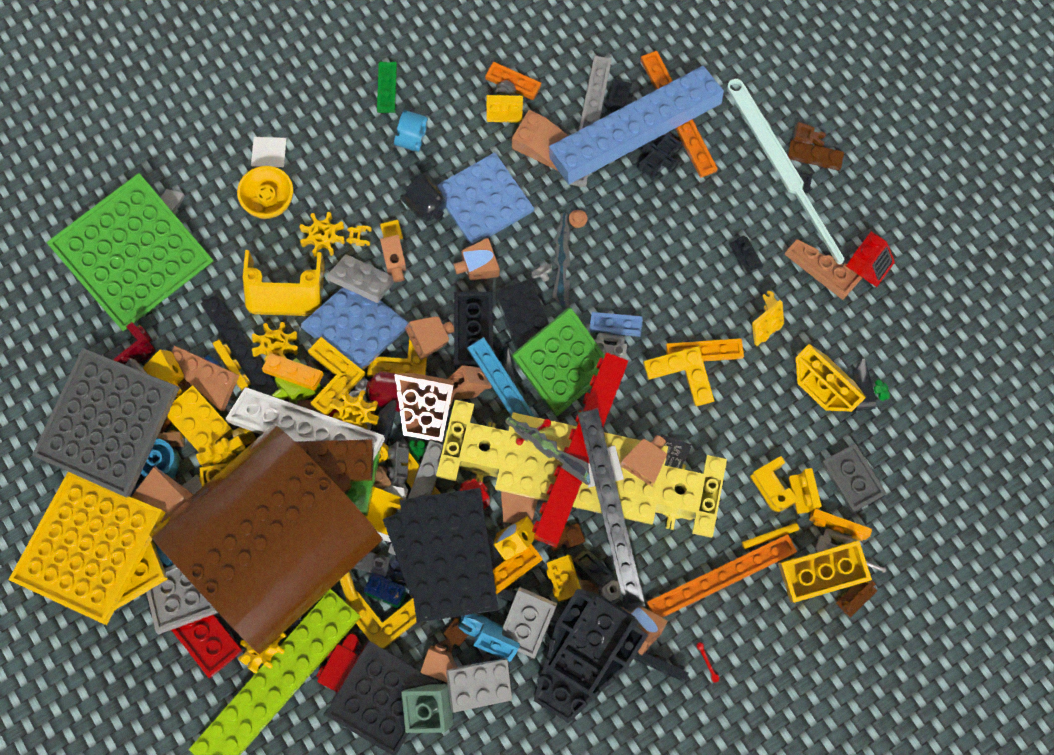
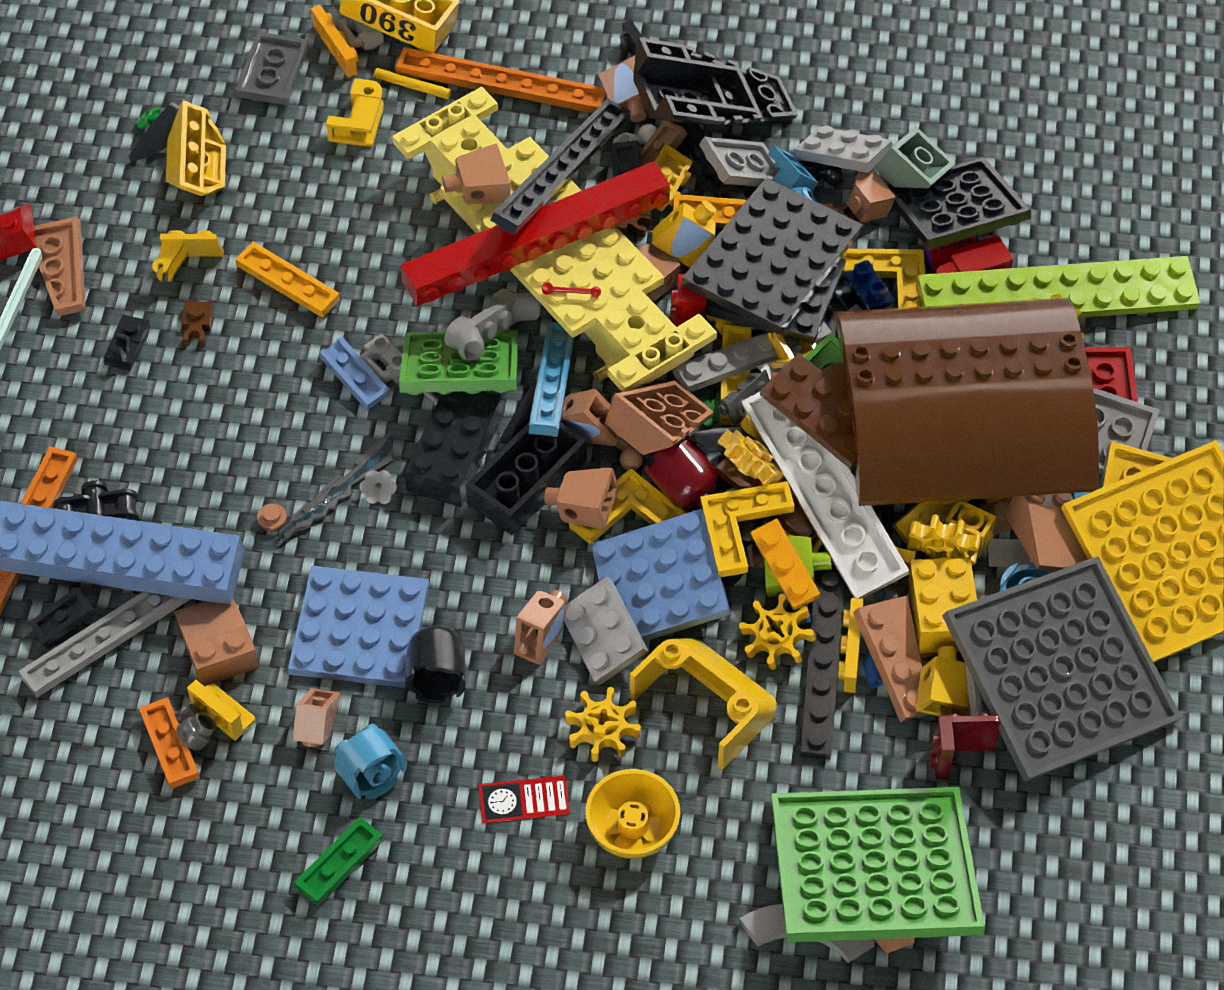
camera: 135 degrees left, 15 degrees down
white sticker [251,137,286,167] -> none
yellow piece [346,225,372,246] -> none
yellow plate [380,220,403,240] -> none
nougat torso [453,238,500,281] -> none
dark grey sword [506,416,590,485] -> none
yellow plate [643,346,714,407] -> none
black sticker [660,434,692,469] -> none
red hinge [696,642,719,683] -> none
yellow bracket [788,468,822,514] -> none
none -> reddish brown plate [182,301,214,347]
none -> nougat slope [293,688,341,747]
none -> light grey plate [445,289,541,362]
none -> sticker [479,775,570,823]

